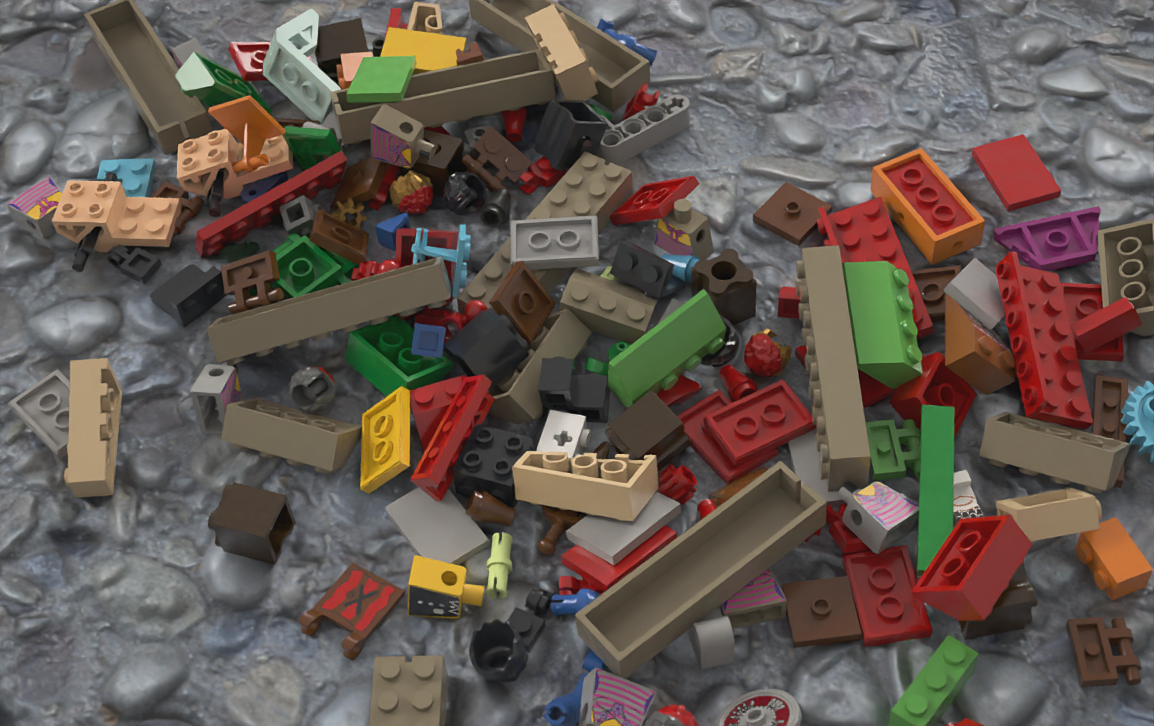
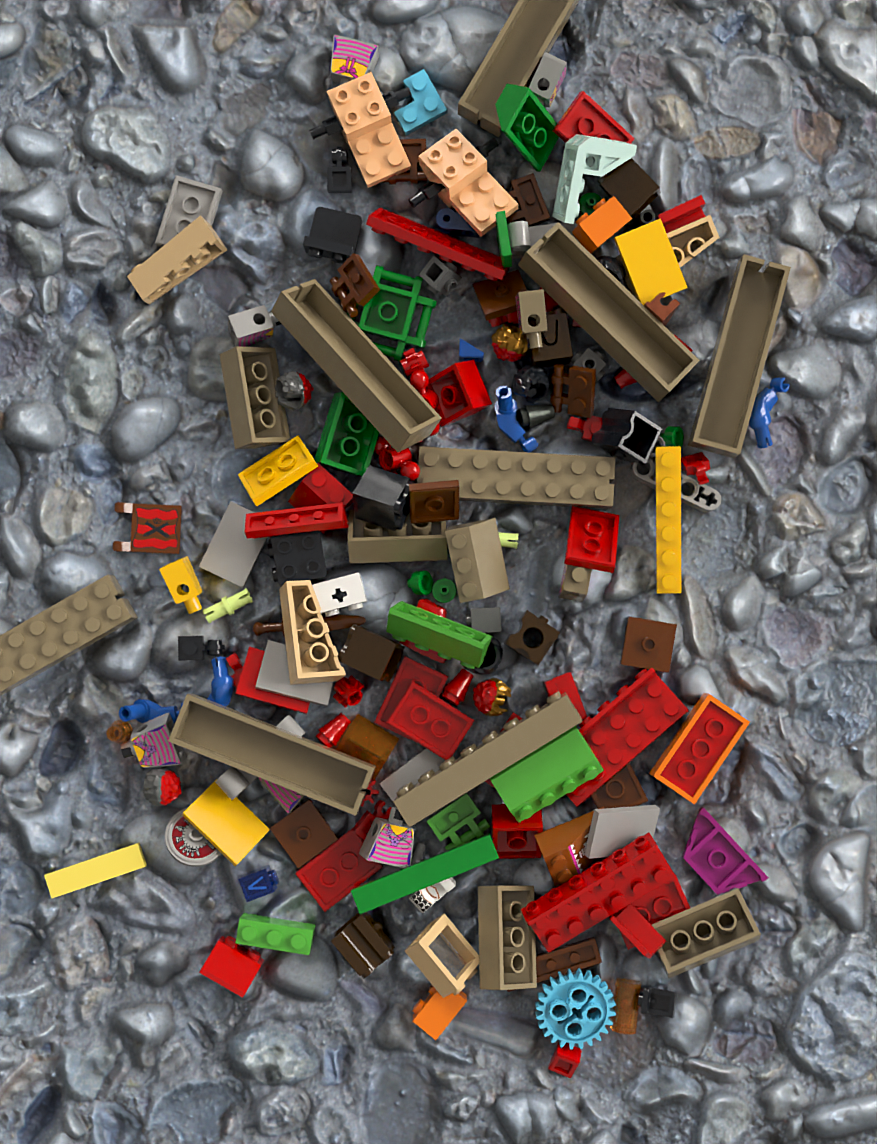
camera: 60 degrees right, 35 degrees up
orange plate [208,95,286,173] -> none
dark brown piece [208,482,296,565] -> none
clear green tile [219,241,260,263] -> none
reddish brown plate [310,210,369,265] -> none
pearl gold gear [331,198,367,229] -> none
bright green tile [346,56,417,103] -> none
medium azure plate [411,224,471,297] -> none
blue tile [411,323,446,358] -> none
reddish brown cone [465,490,515,527] -> none
black hair [469,619,529,682] -> none
light grey tile [510,216,599,270] -> none
tan wedge [525,4,598,100] -> none
black brick [538,356,611,423] -> none
black bracket [610,240,686,299] -> none
dark azure cone [661,253,699,284] -> none
red slope [911,515,1033,621] -> none
red tile [971,134,1061,211] -> none
reddish brown plate [1066,617,1141,687] -> none
none -> yellow tile [182,779,270,866]
none -> clear blue brick [238,865,279,902]
none -> blue arm [495,386,538,453]
none -> yellow plate [655,446,681,594]

